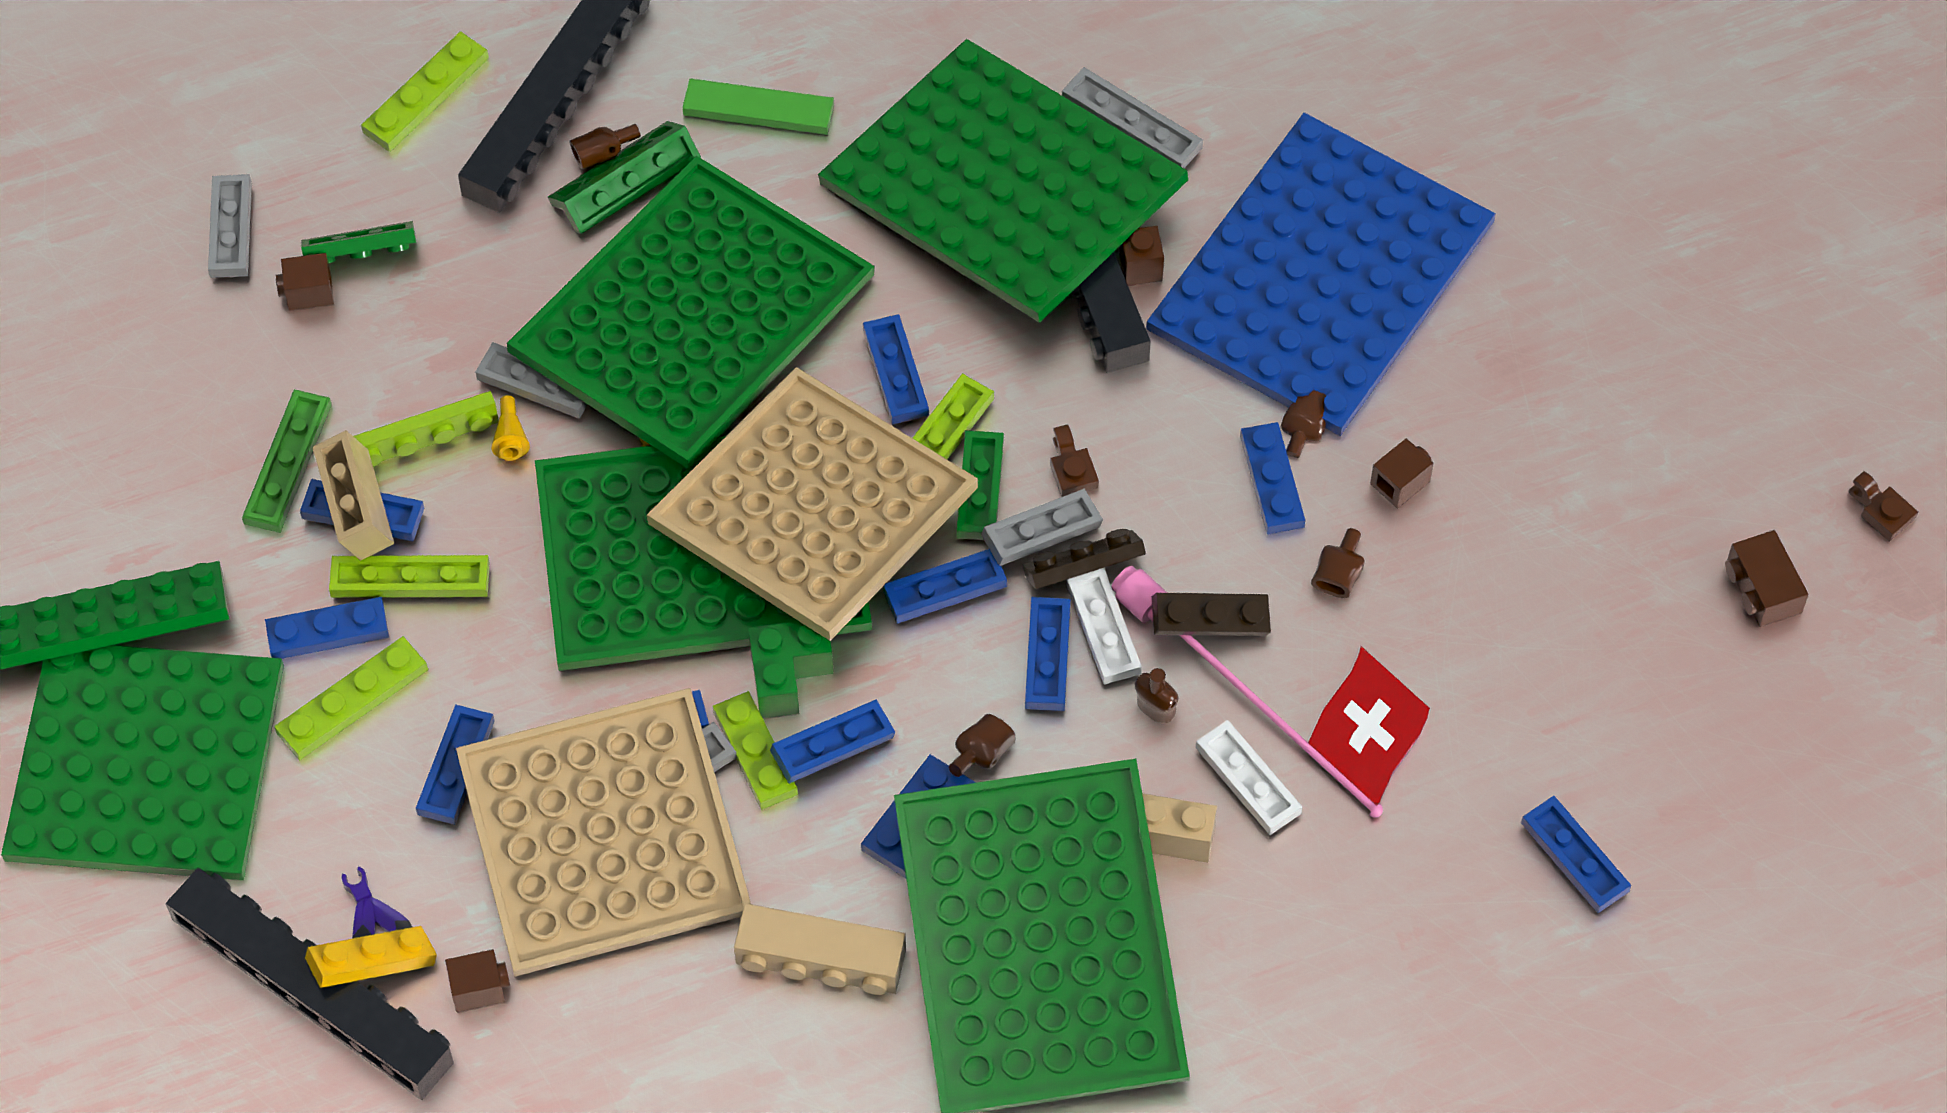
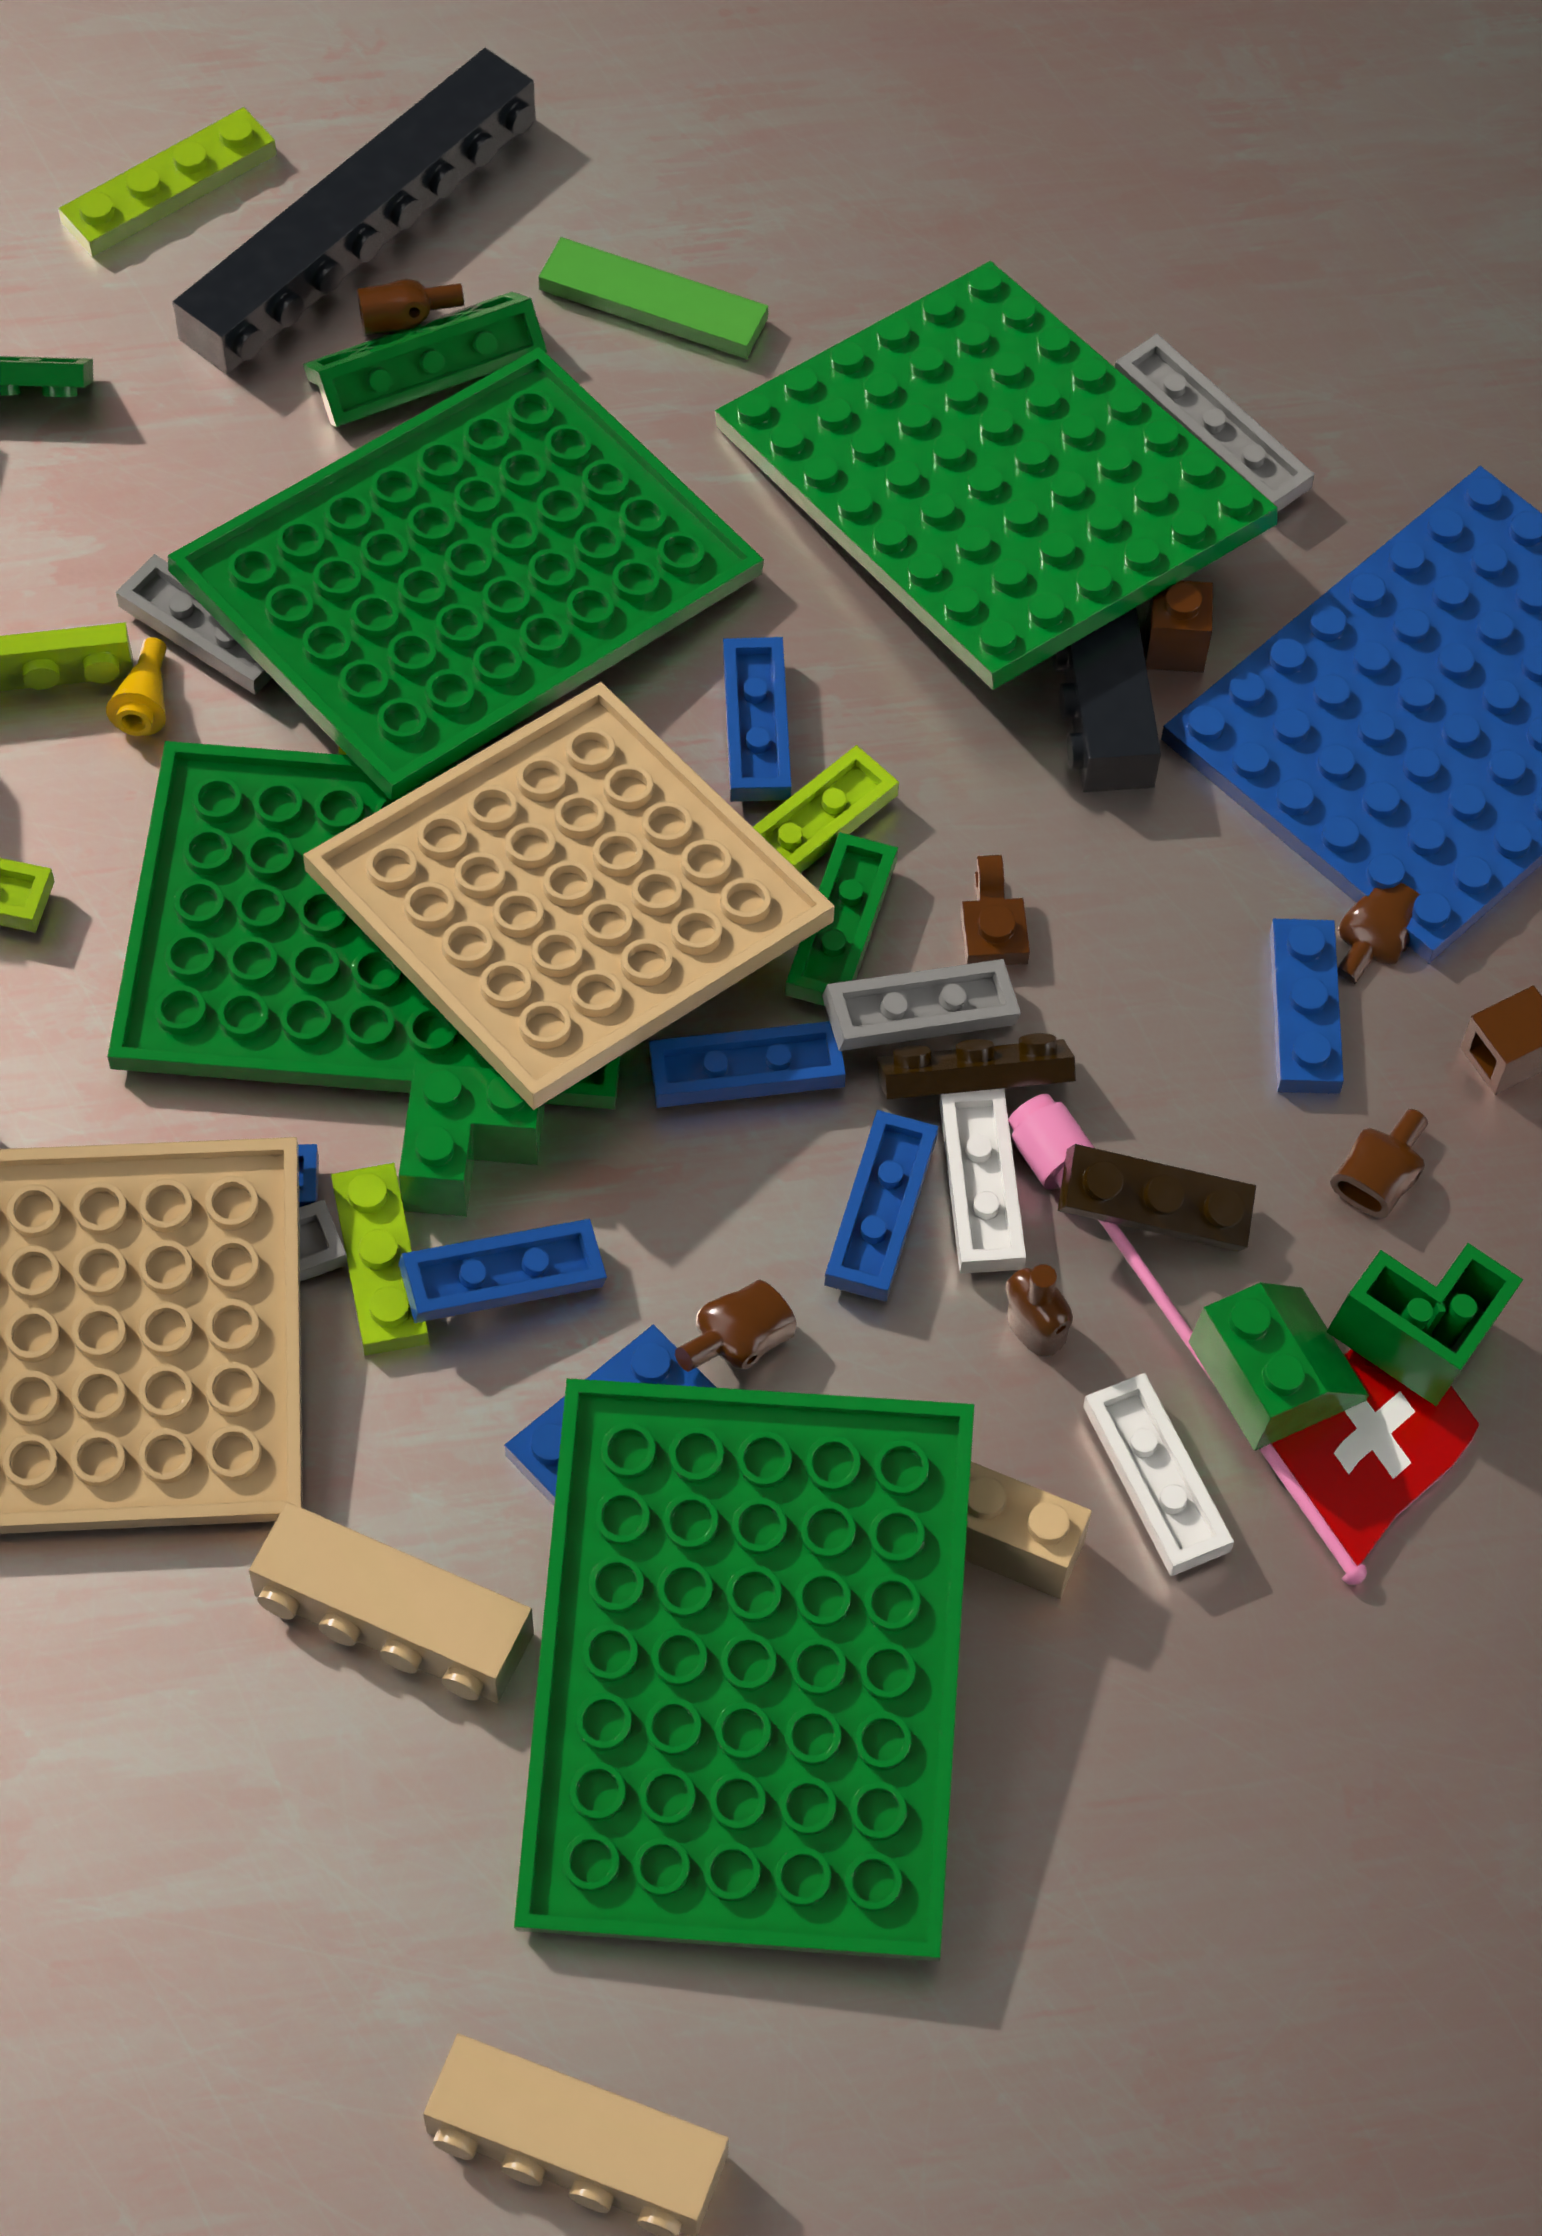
camera: 10 degrees right, 0 degrees up
none -> green slope [1188,1282,1369,1451]
none -> green brick [1326,1243,1523,1406]

